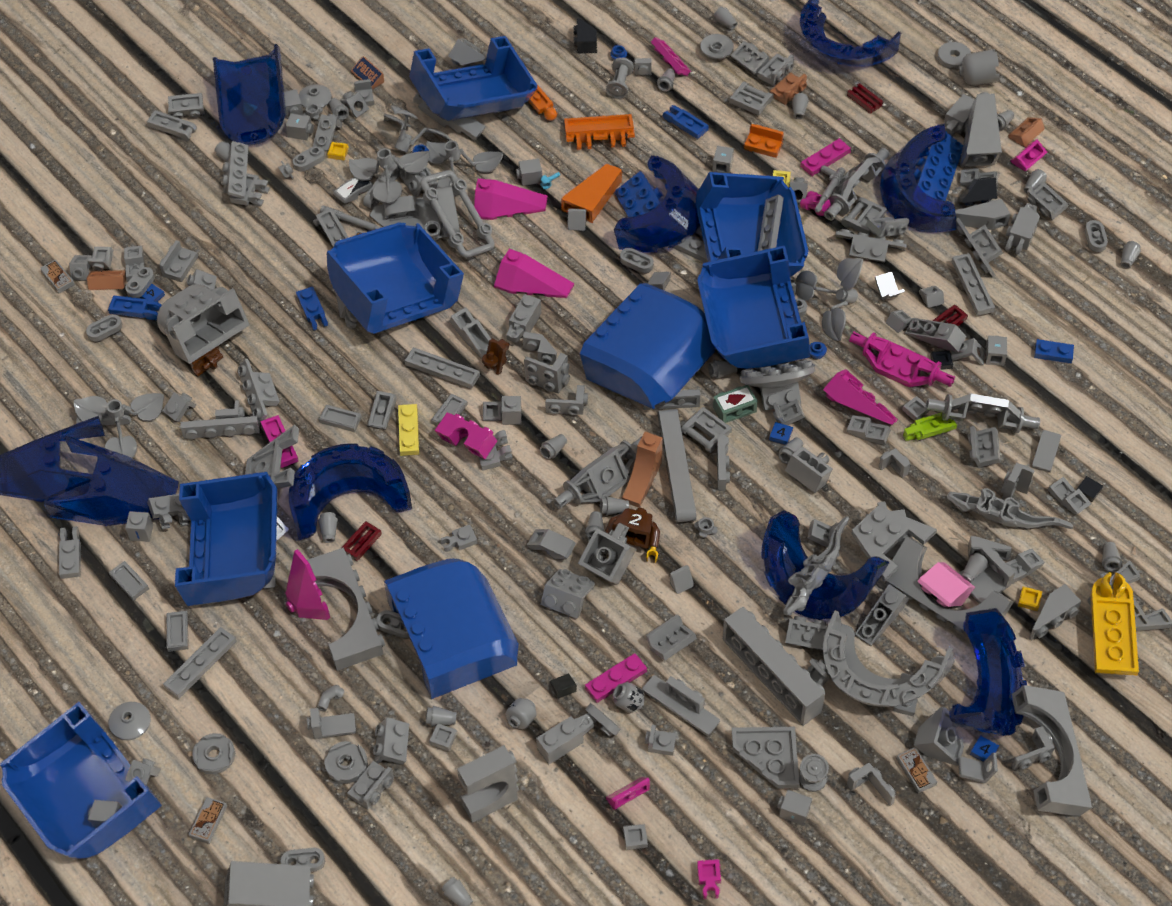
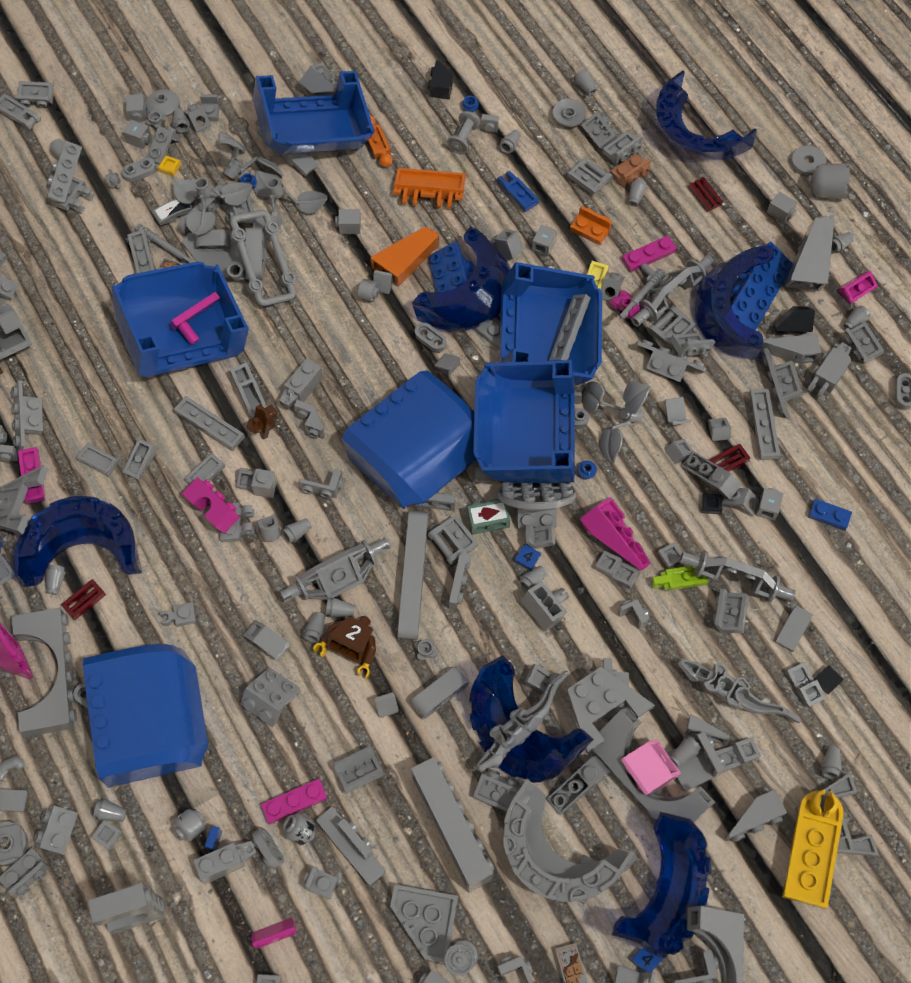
camera: 10 degrees right, 10 degrees up
clear blue windscreen [213,44,286,145] -> none
blue hinge [296,286,328,330] -> none
slope [351,56,384,89] -> none
light yellow plate [398,404,419,456] -> none
dark pink wedge [474,178,548,220] -> none
dark pink wedge [494,249,574,298] -> none
light grey bracket [524,353,570,394] -> none
medium azure hand [540,172,560,189] -> none
pearl dark grey slope [550,673,577,699] -> none
light grey hinge [578,523,637,584] -> none
nougat arch [622,432,663,508] -> none
dark pink plate [651,37,691,76] -> none
light grey bracket [807,658,831,686] -> none
dark pink plate [849,331,955,387] -> none
light grey slope [914,707,964,765] -> none
light grey hinge [943,94,975,136] -> none
light grey slope [960,168,998,188] -> none
light grey bracket [1001,462,1034,500] -> none
nougat slope [1008,117,1045,147] -> none
yellow tile [1018,586,1042,612] -> none
none -> dark pink piece [169,292,220,345]
none -> blue tile [205,826,222,852]
none -> light grey plate [256,515,281,542]
none -> light grey plate [358,279,379,301]
none -> light grey beam [411,667,469,719]
none -> light grey brick [488,229,524,259]
none -> light grey brick [767,191,797,223]

